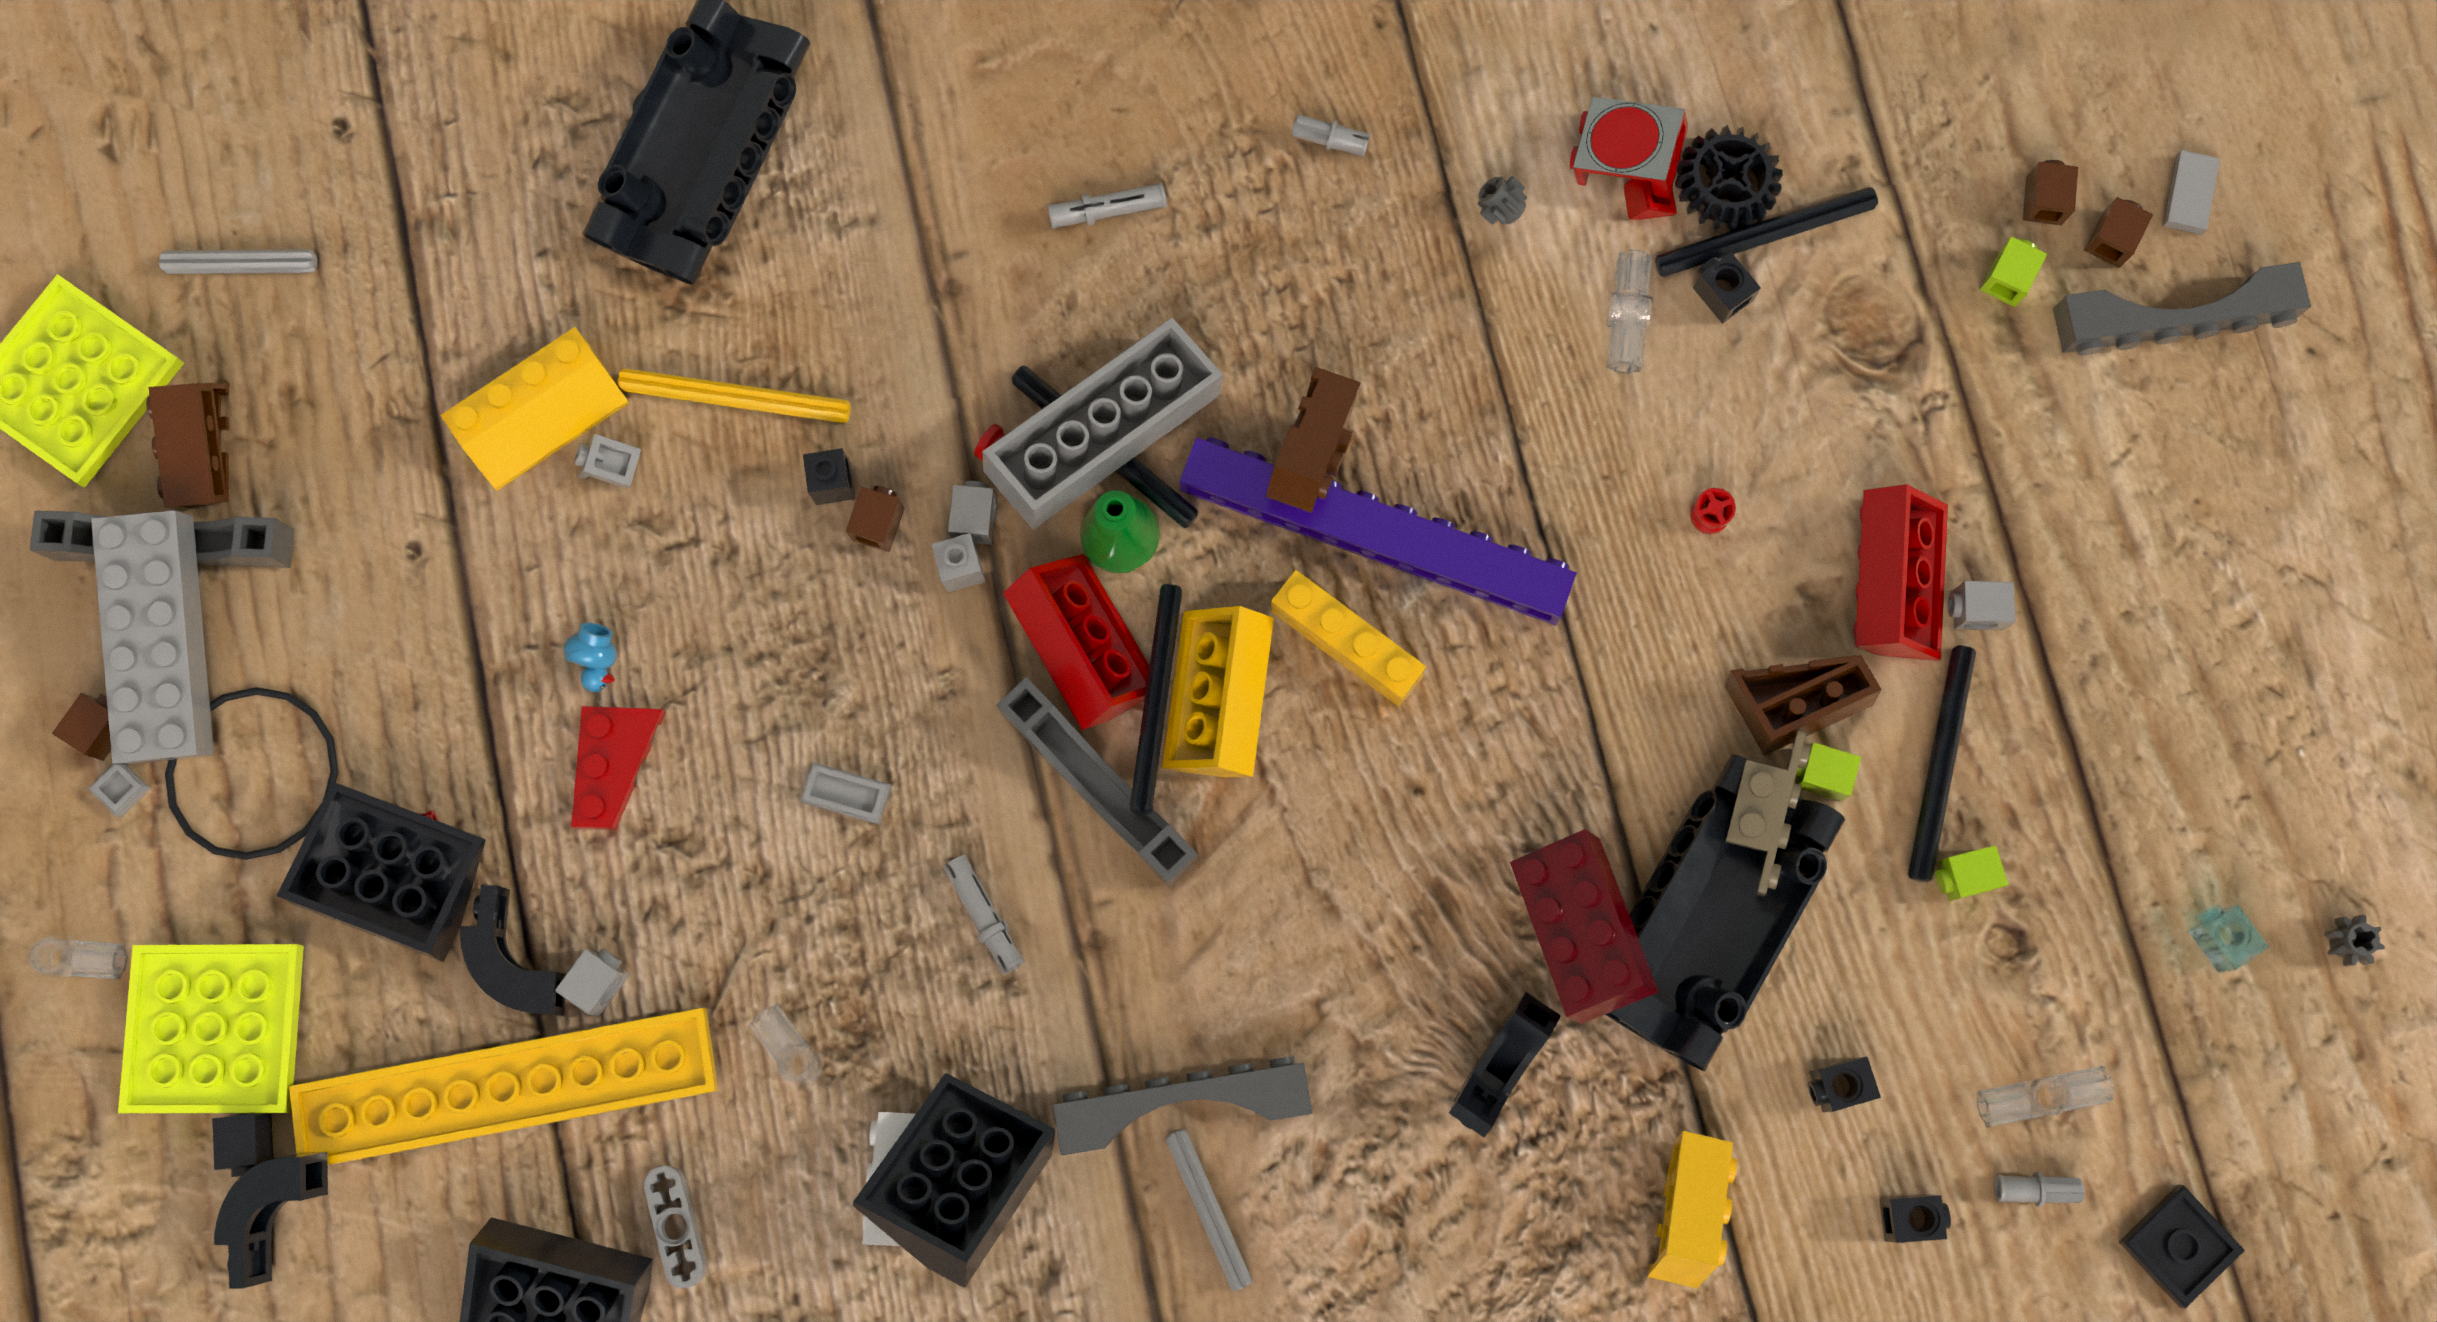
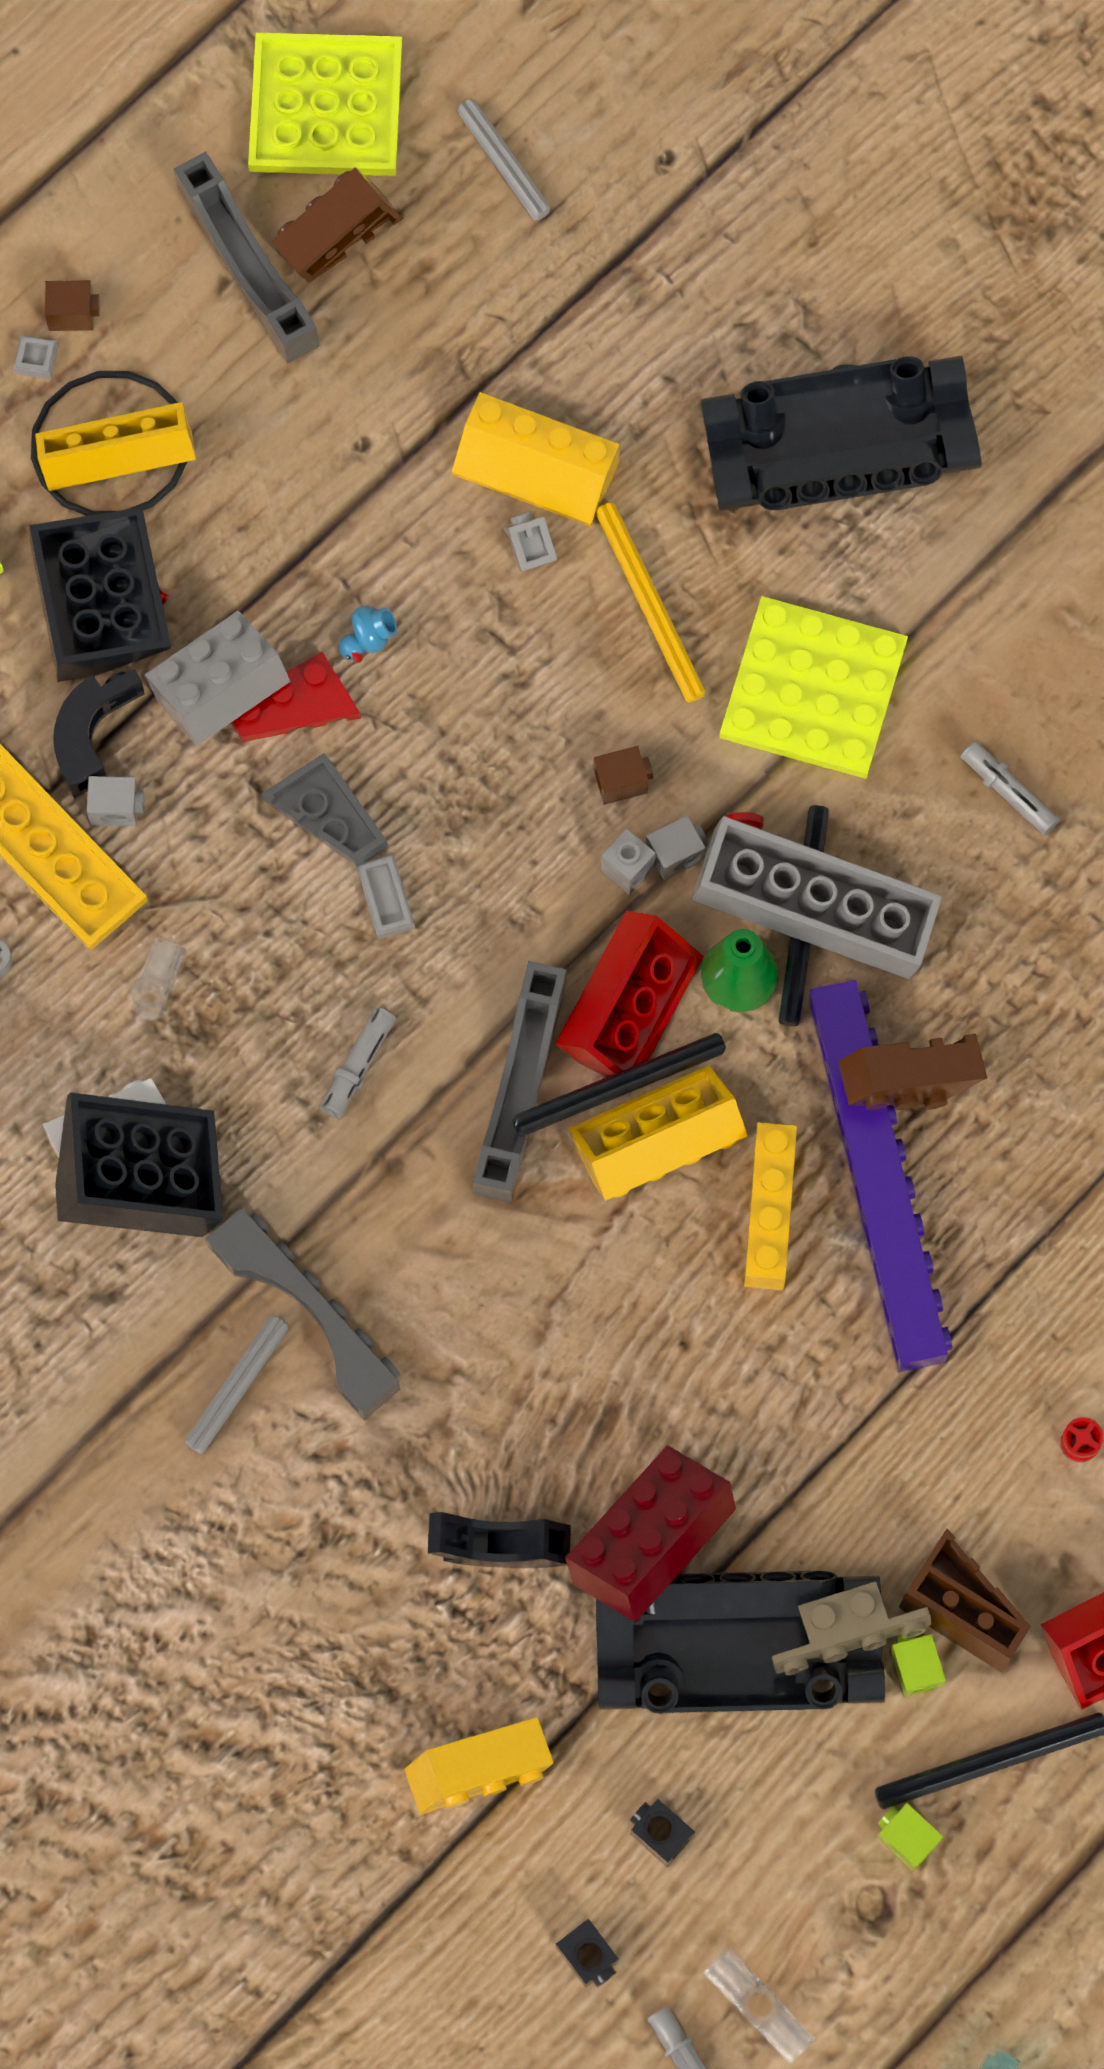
camera: 55 degrees right, 5 degrees down
light grey brick [91,510,214,764] -> none
black brick [803,448,855,505] -> none
none -> yellow brick [35,402,196,491]
none -> light grey brick [144,610,290,746]
none -> dark grey wing [260,753,389,867]
none -> neon yellow plate [719,596,908,779]

